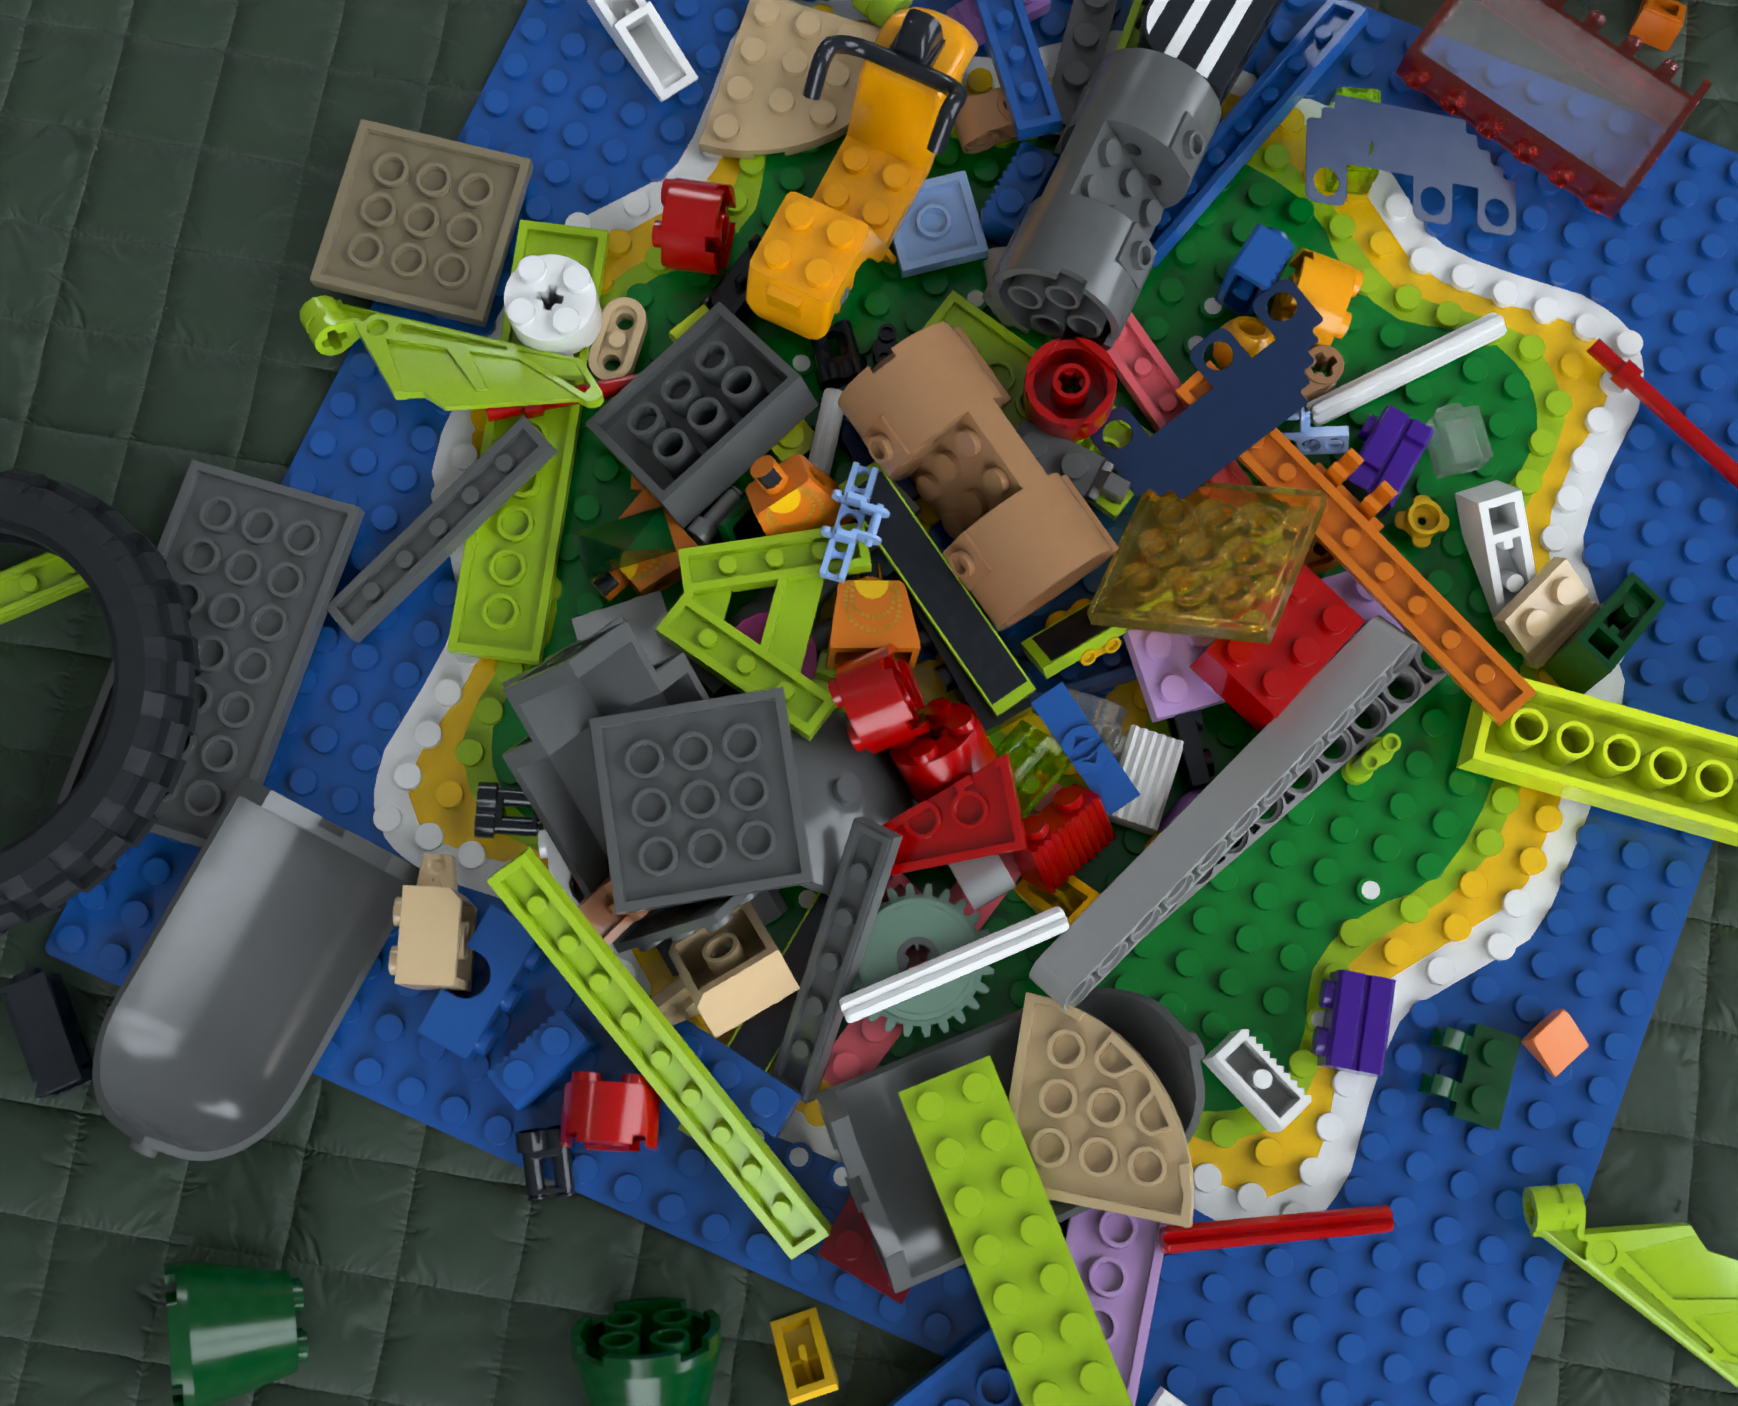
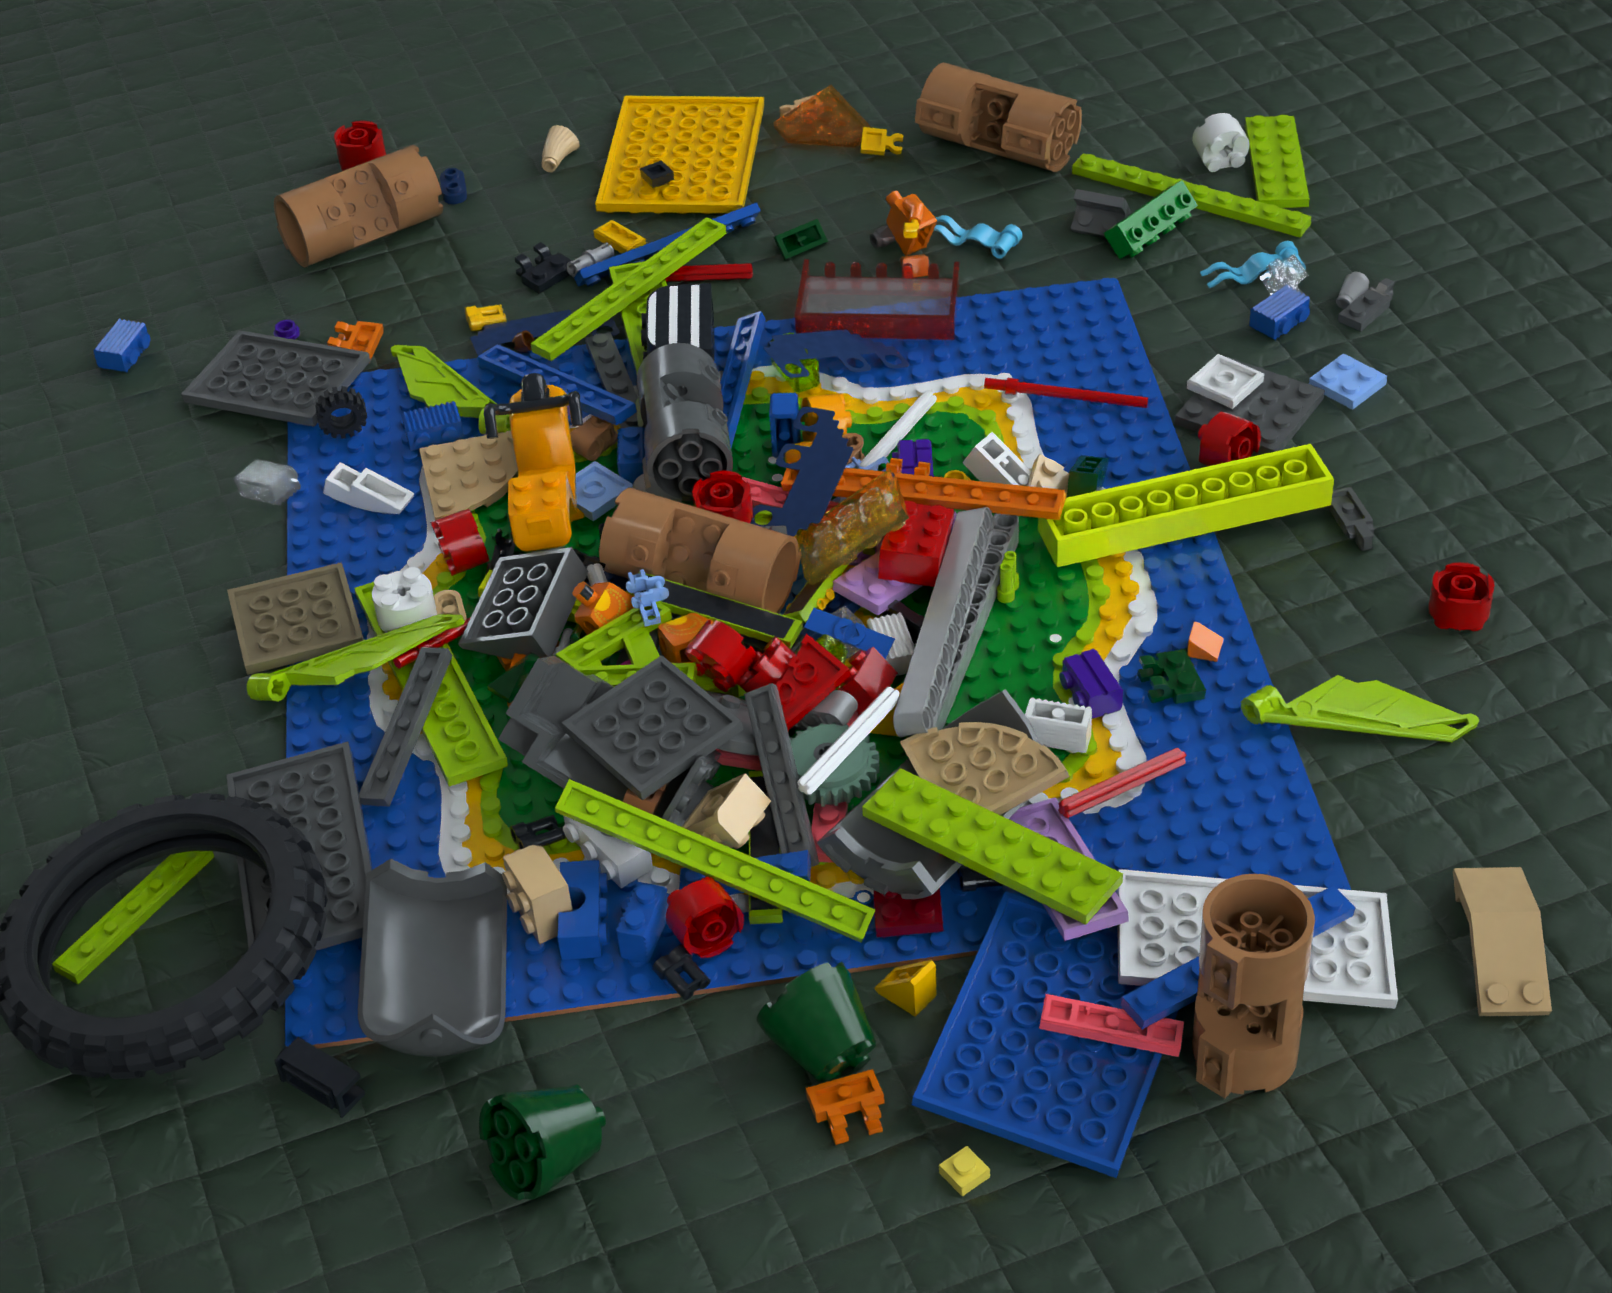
camera: 25 degrees left, 35 degrees down
clear brick [1426,403,1493,479] -> none

